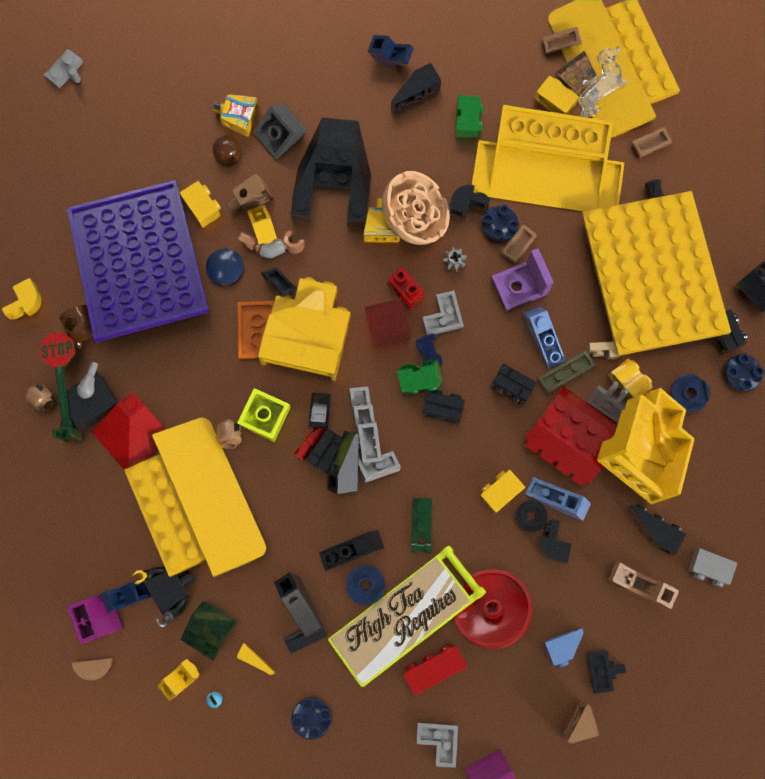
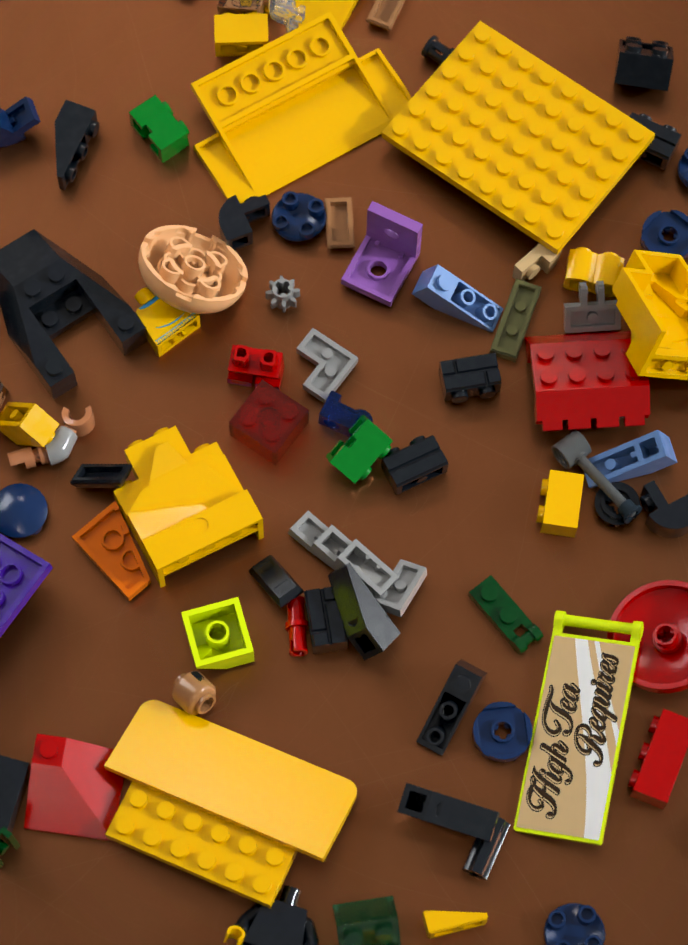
camera: 40 degrees left, 10 degrees down
none -> dark grey piece [551,430,642,524]

